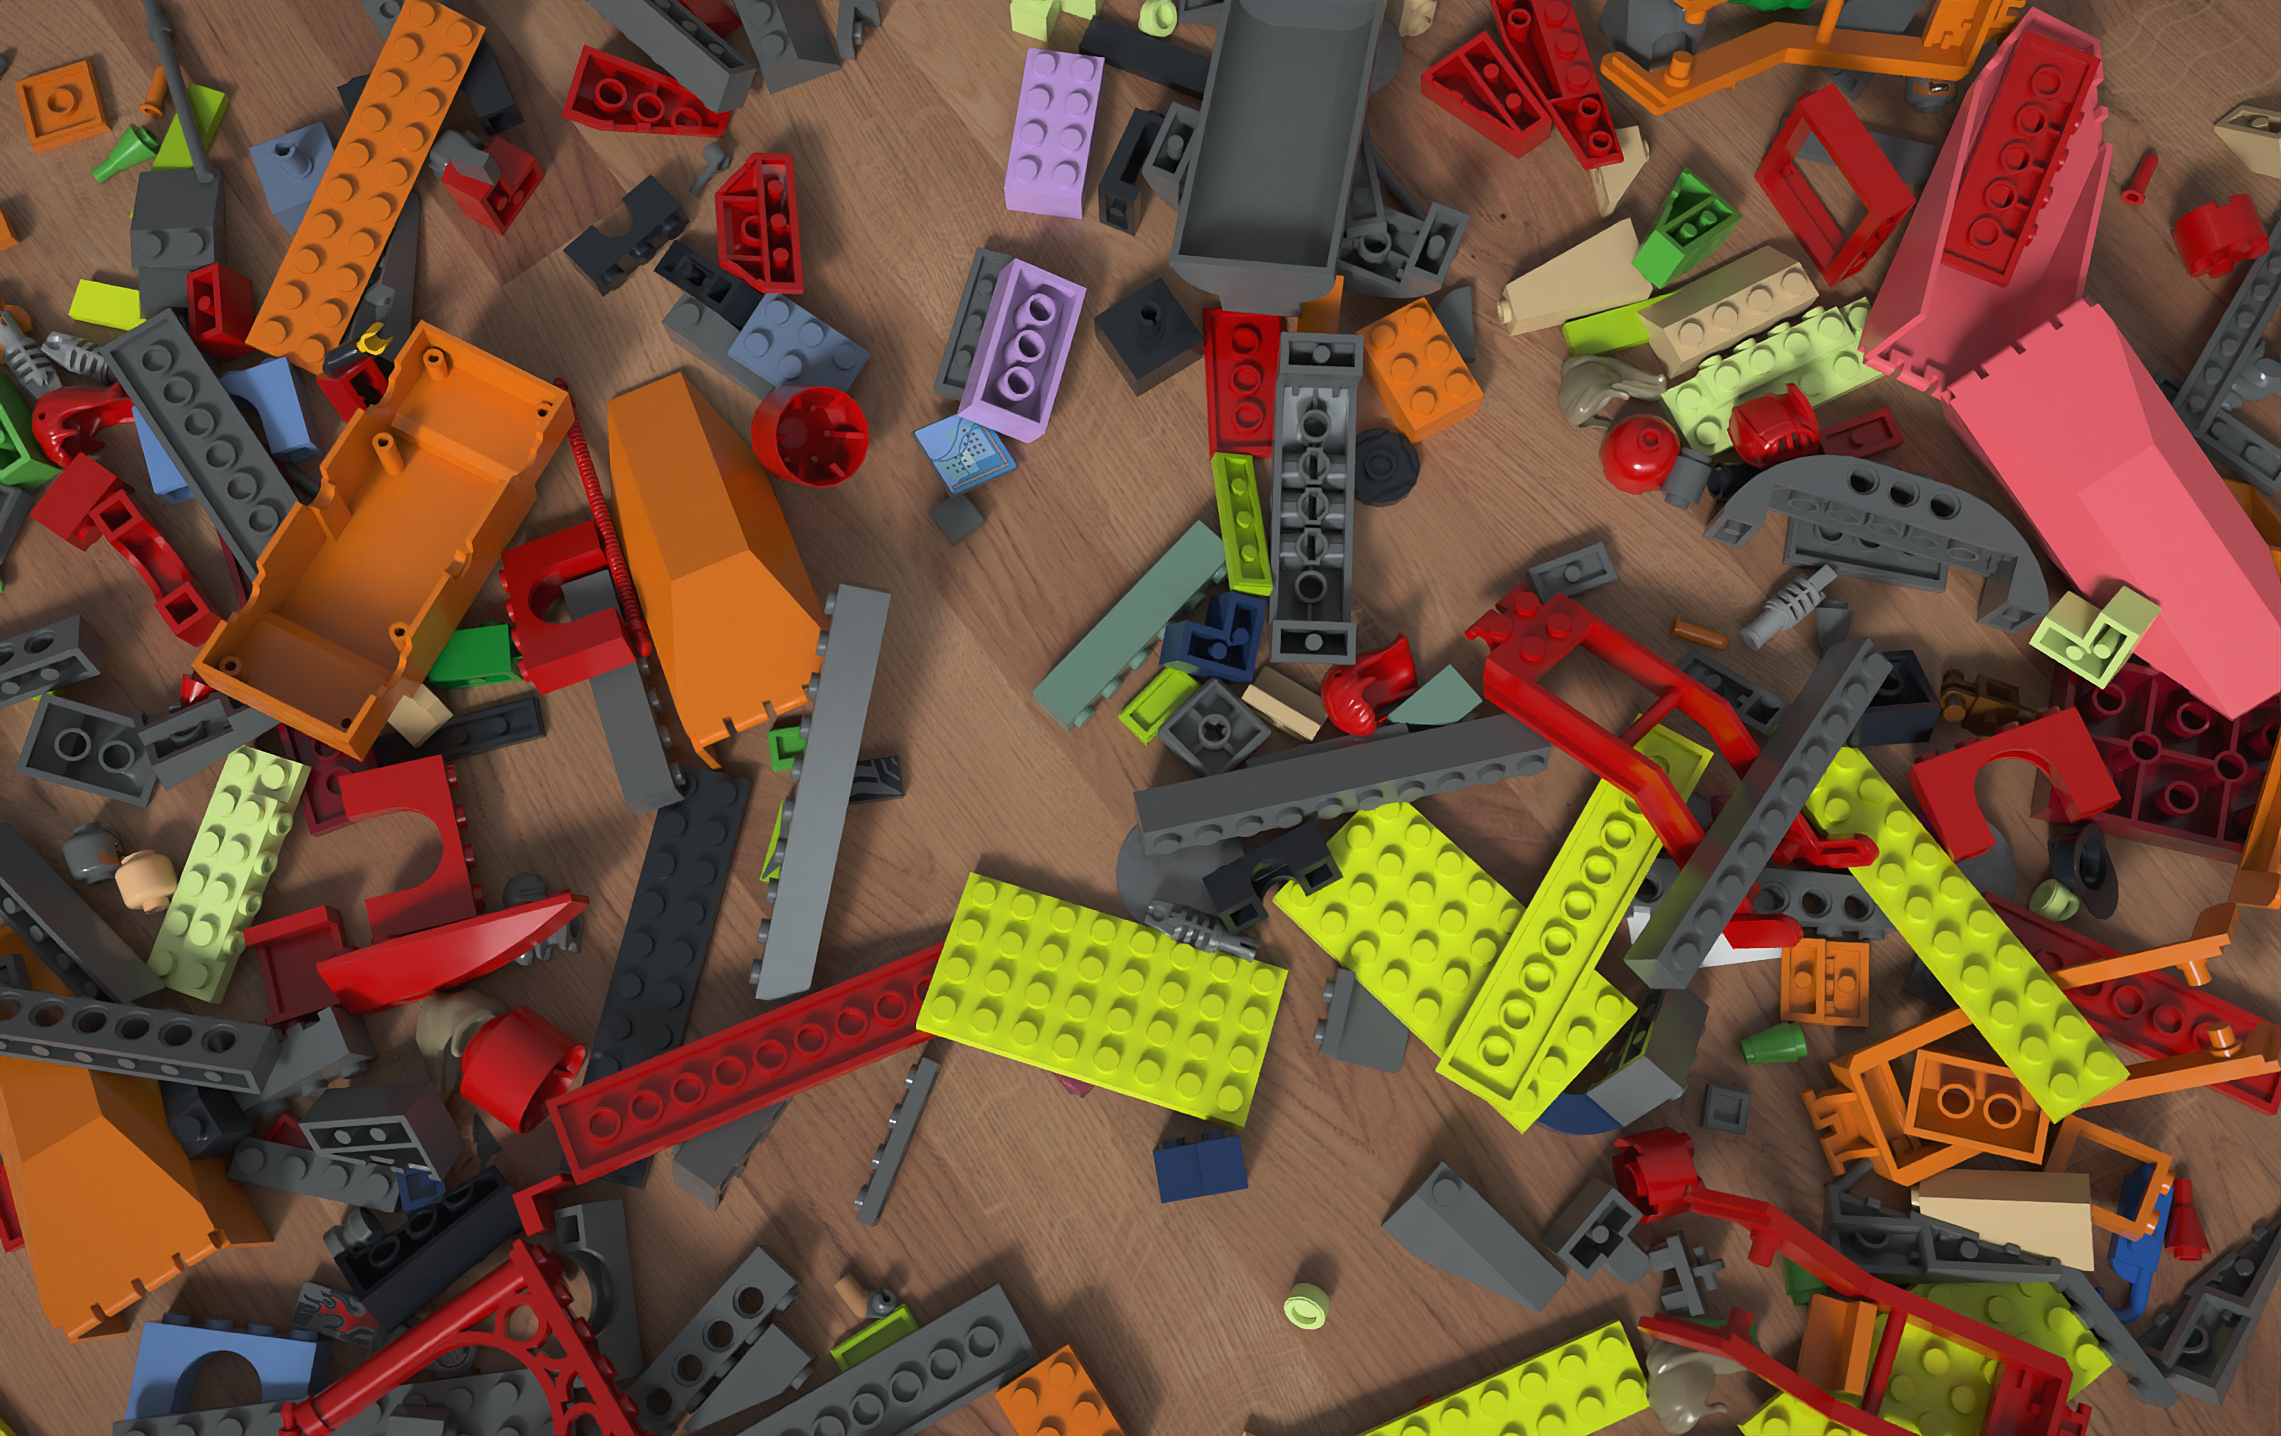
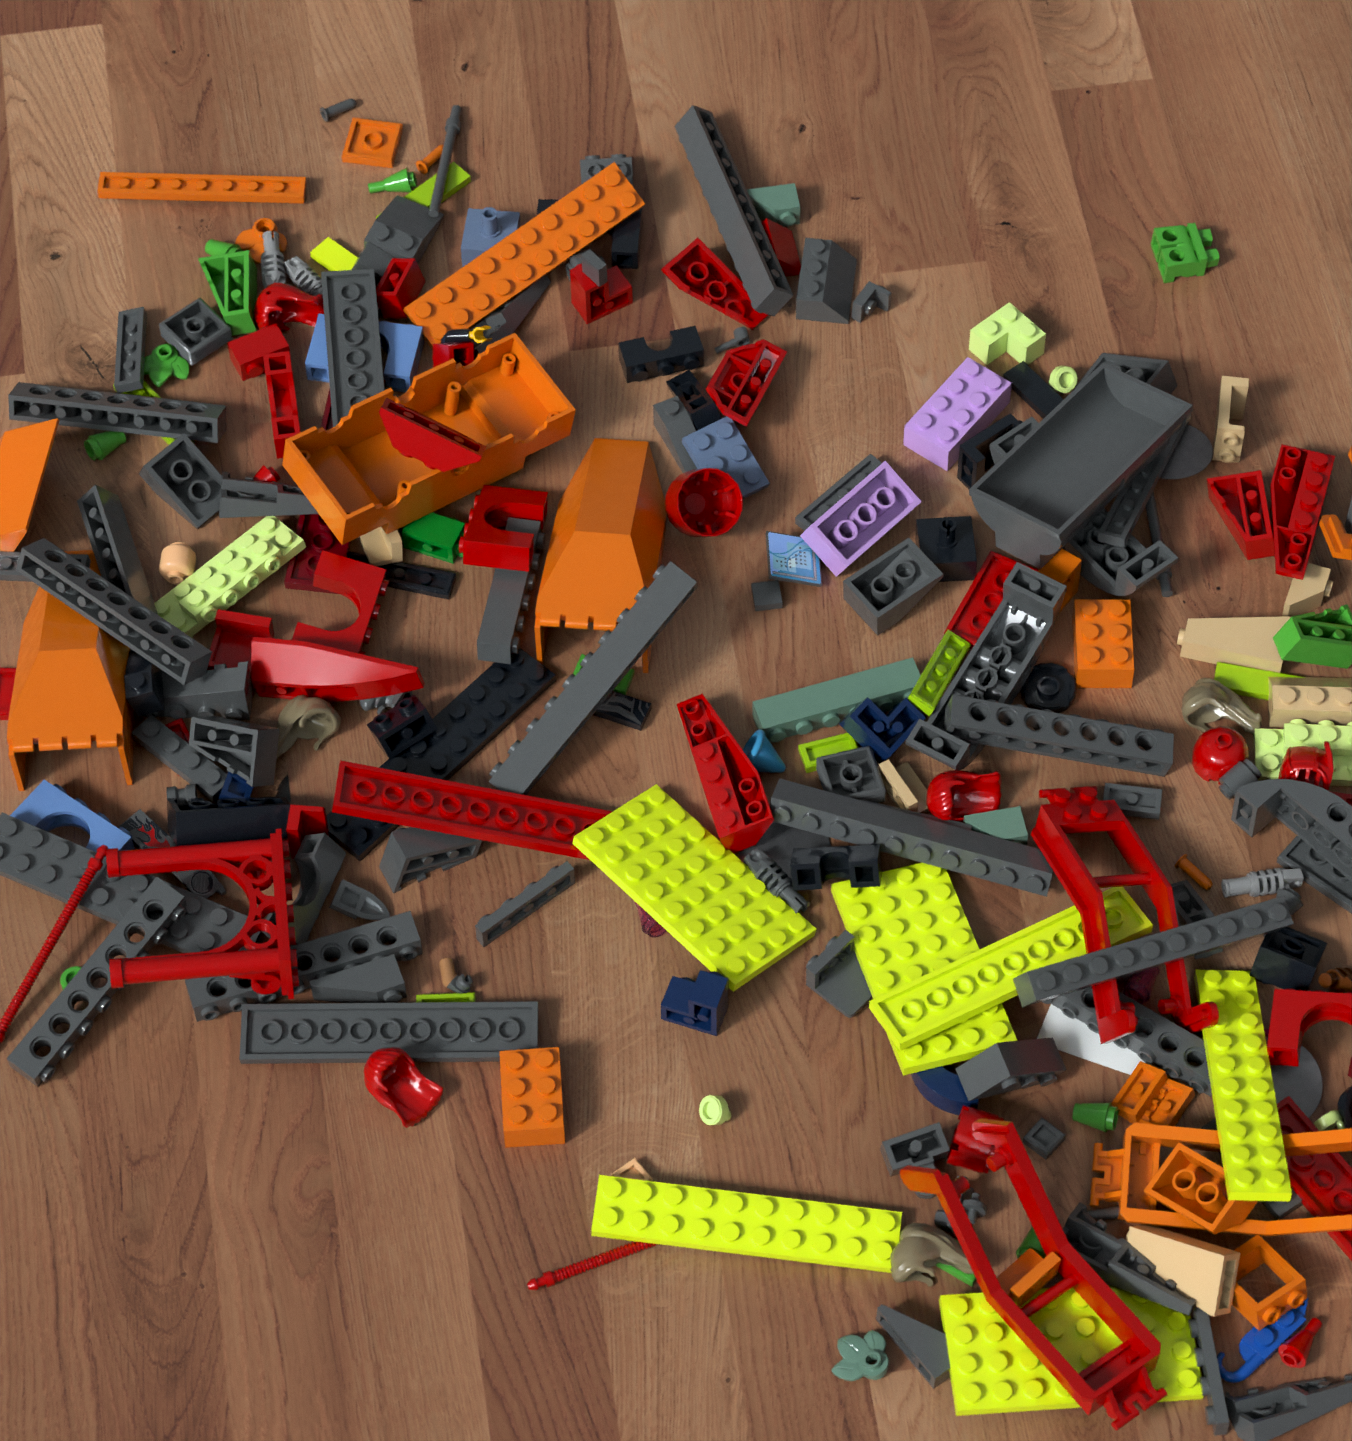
camera: 30 degrees right, 20 degrees down
dark grey head [62,822,127,886] -> none
red piece [460,1006,586,1135] -> none
red hose [553,377,652,657] -> none
dark grey wedge [1381,1161,1567,1313] -> none
dark grey tile [1435,286,1475,364] -> none
none -> dark grey plate [329,879,390,920]
none -> black brick [366,695,437,759]
none -> red wedge [379,398,486,472]
none -> red wedge [677,693,774,854]
none -> dark azure hat [743,729,786,773]
none -> dark grey slope [843,538,943,636]
none -> dark grey brick [944,694,1174,777]

